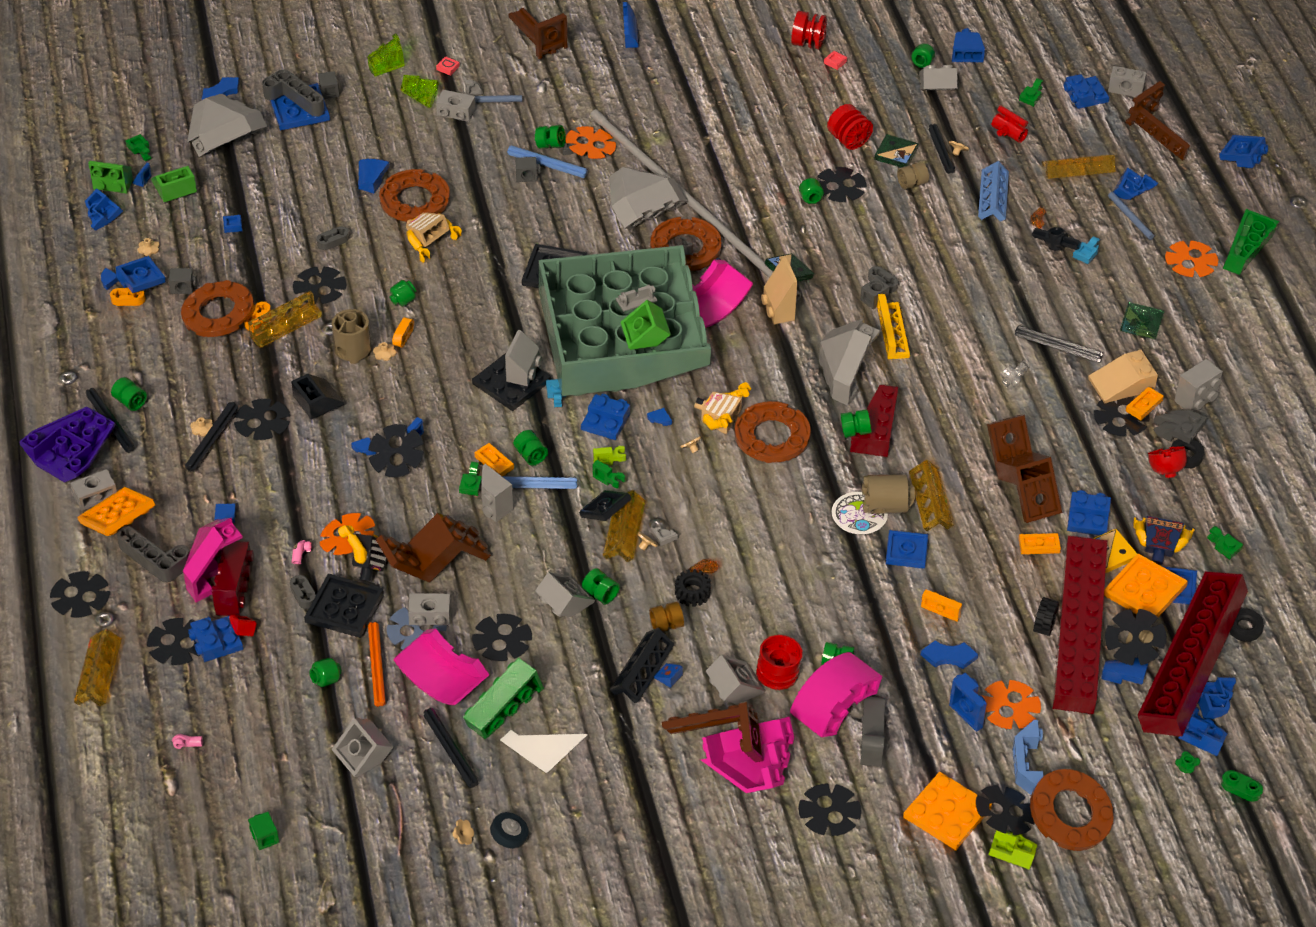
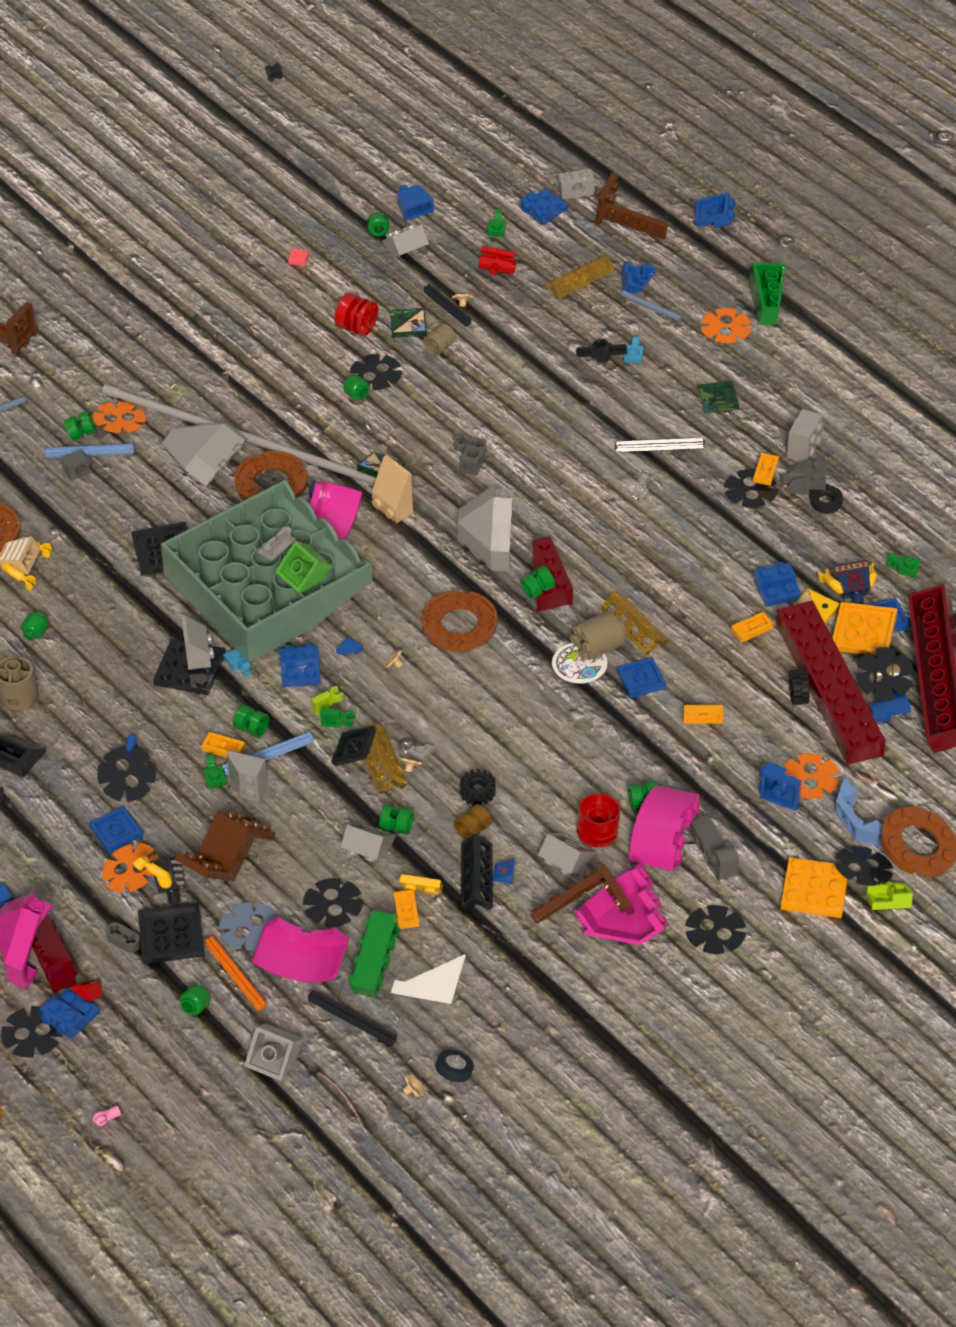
camera: 25 degrees left, 0 degrees up
green brick [248,812,279,851] -> none
bright pink arm [292,540,312,564] -> none
blue tile [351,437,376,455] -> none
tan plant [373,342,396,361] -> none
light orange beam [392,317,414,347] -> none
light grey brick [409,593,450,626] -> none
blue slope [623,2,639,48] -> none
clear orange arm [689,559,719,573] -> none
torso [694,382,751,434] -> none
red wheel [791,11,827,50] -> none
yellow fence [877,294,910,359] -> none
blue tile [920,640,978,669] -> none
medium blue fence [978,161,1009,221] -> none
reddish brown bracket [987,414,1062,523] -> none
clear orange arm [1030,207,1045,229] -> none
tan slope [1088,350,1158,403] -> none
red cylinder [1148,446,1187,478] -> none
none -> blue tile [89,806,143,854]
none -> light orange plate [393,890,419,929]
none -> yellow plate [400,874,443,895]

